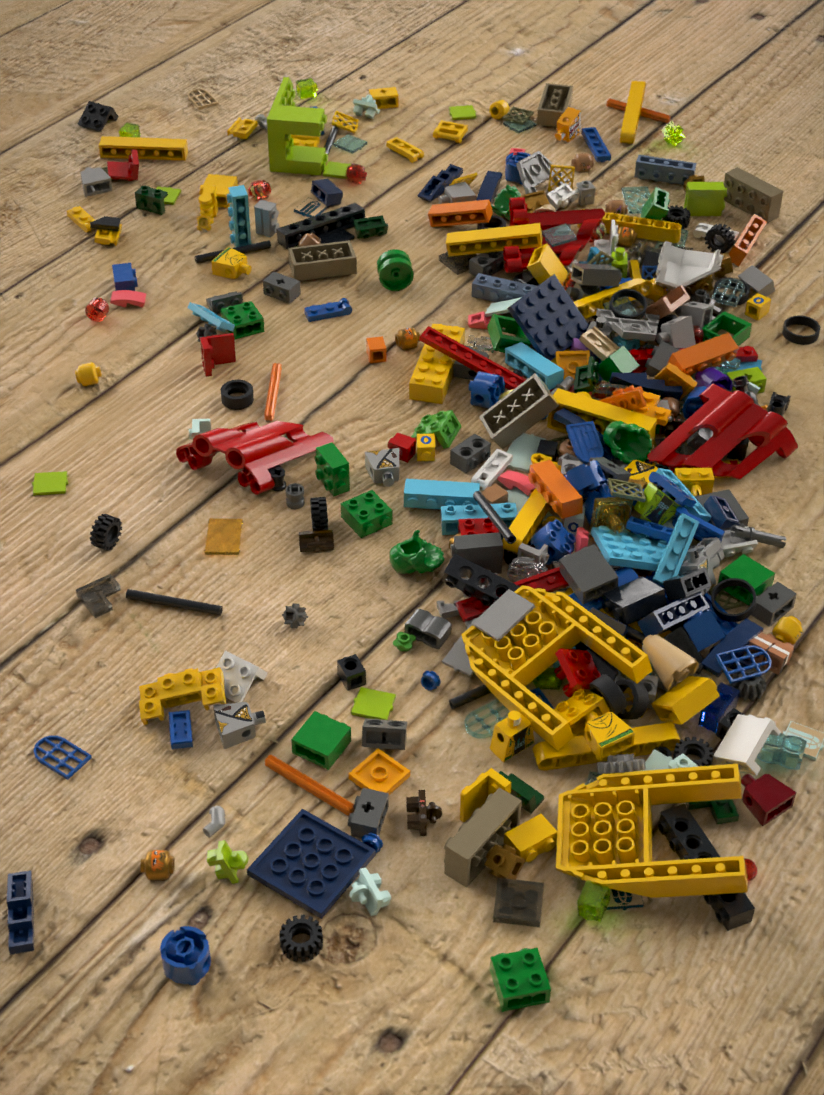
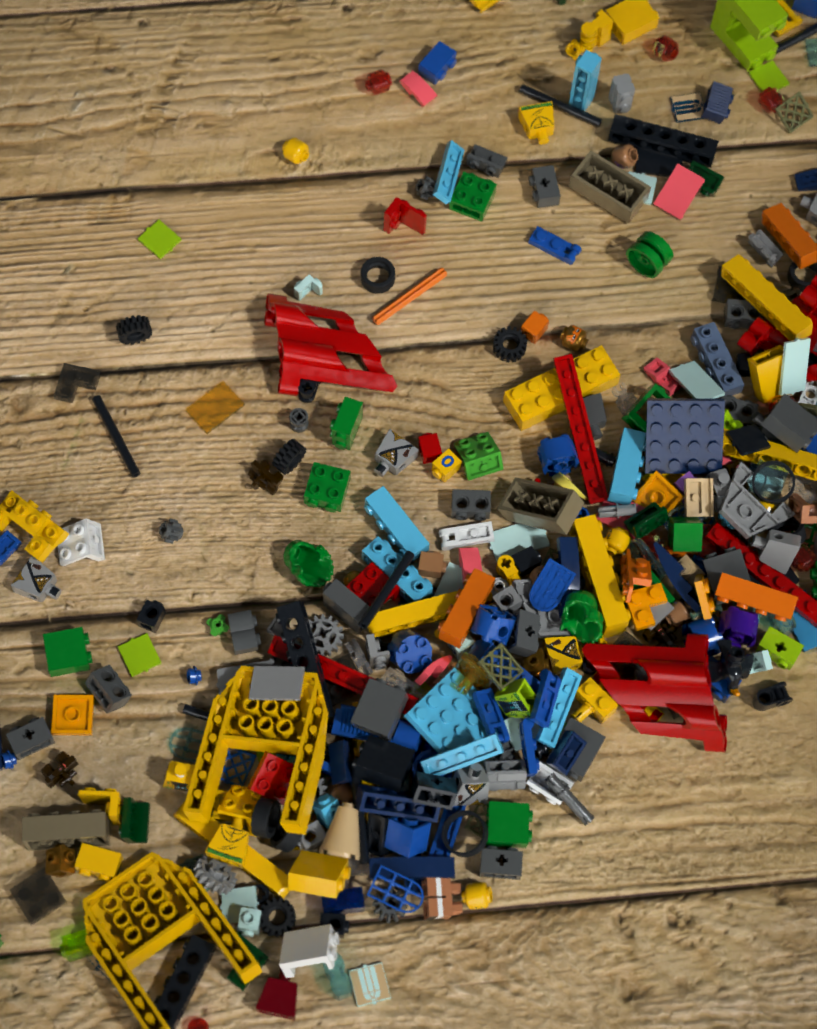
camera: 45 degrees right, 25 degrees up
orange axle [265,755,354,816] -> none
none -> black tyre [493,326,527,363]
none -> coral piece [653,164,705,220]
none -> black piece [726,424,771,456]
none -> light grey hinge [748,229,784,267]
none -> olive window [775,92,814,133]
none -> light aqua piece [779,338,811,396]

